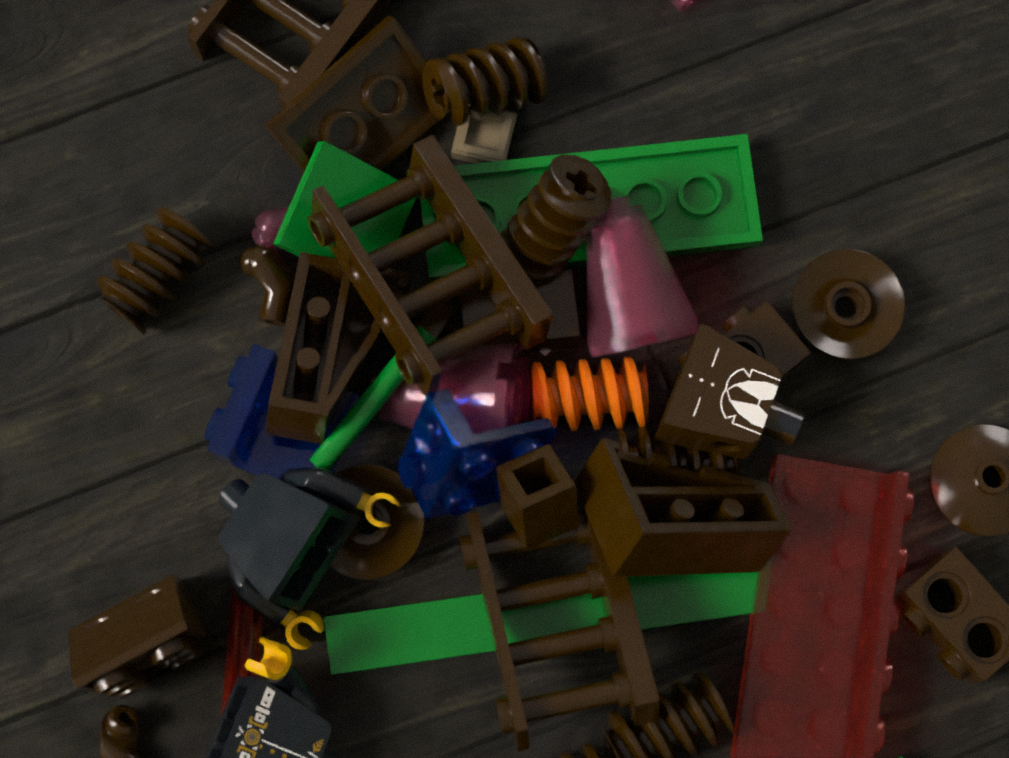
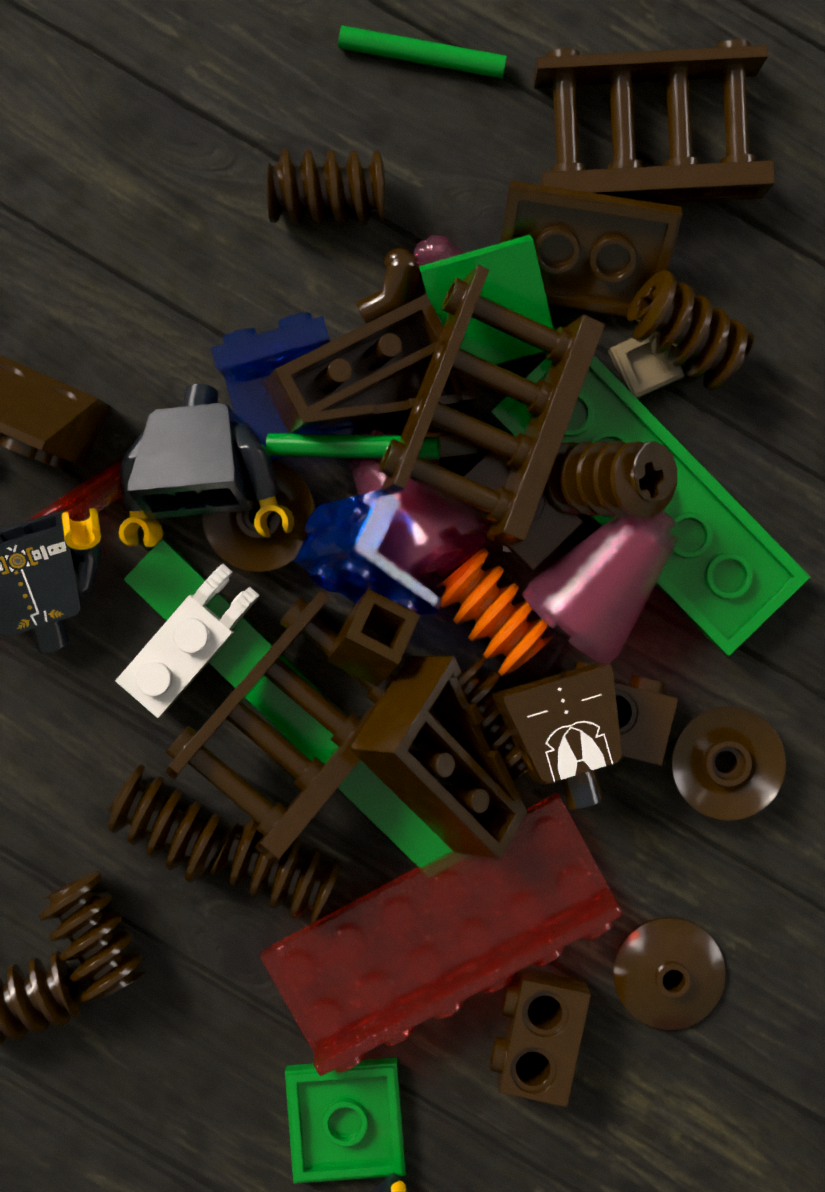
camera: 55 degrees right, 10 degrees up
none -> white hinge [115,564,259,718]
none -> green bar [338,25,507,79]

